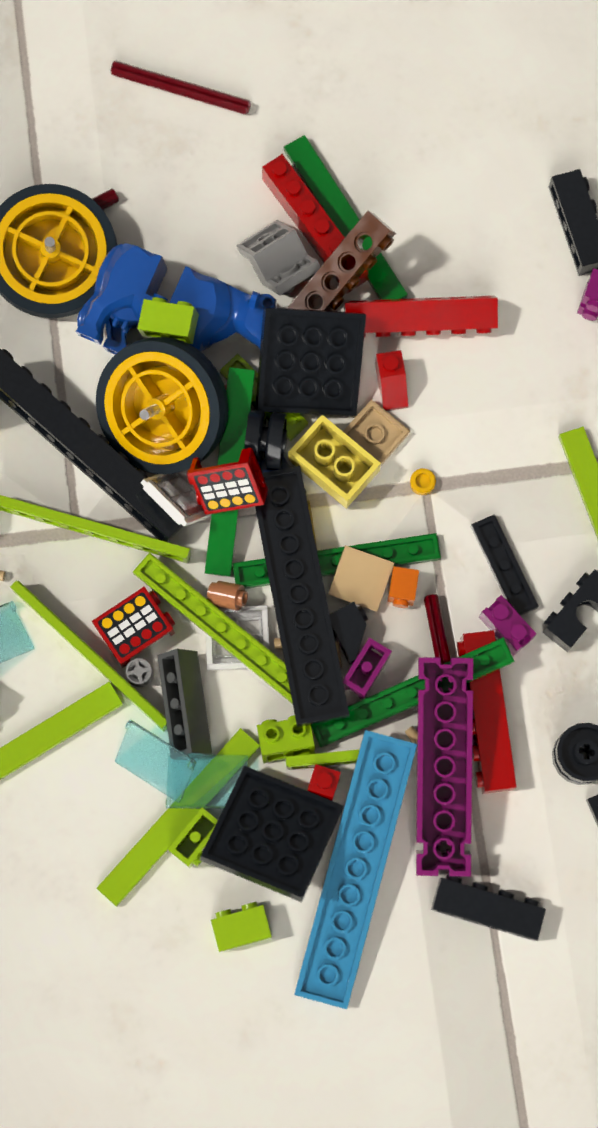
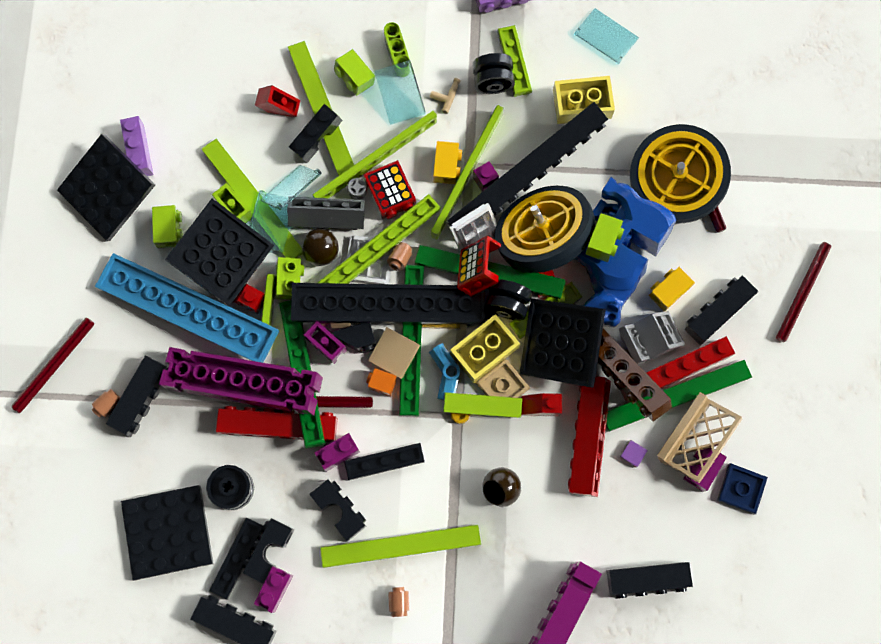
camera: 100 degrees right, 0 degrees up
none -> dark red axle [11,317,94,413]
none -> black plate [57,134,155,241]
none -> nougat brick [92,389,120,418]
none -> medium lavender brick [120,116,154,176]
none -> red slope [255,85,300,118]
none -> black arch [288,104,343,163]
none -> dark brown helmet [302,229,339,266]
none -> dark azure piece [429,343,460,401]
none -> yellow brick [433,141,462,184]
none -> lime tile [443,392,522,418]
none -> magenta brick [473,161,499,192]
none -> dark brown helmet [482,467,521,507]
none -> medium lavender tile [620,440,648,468]
none -> yellow brick [649,267,695,311]
none -> tan fence [657,392,742,483]
none -> magenta brick [683,448,727,492]
none -> black brick [684,275,759,346]
none -> dark blue tile [717,463,768,515]

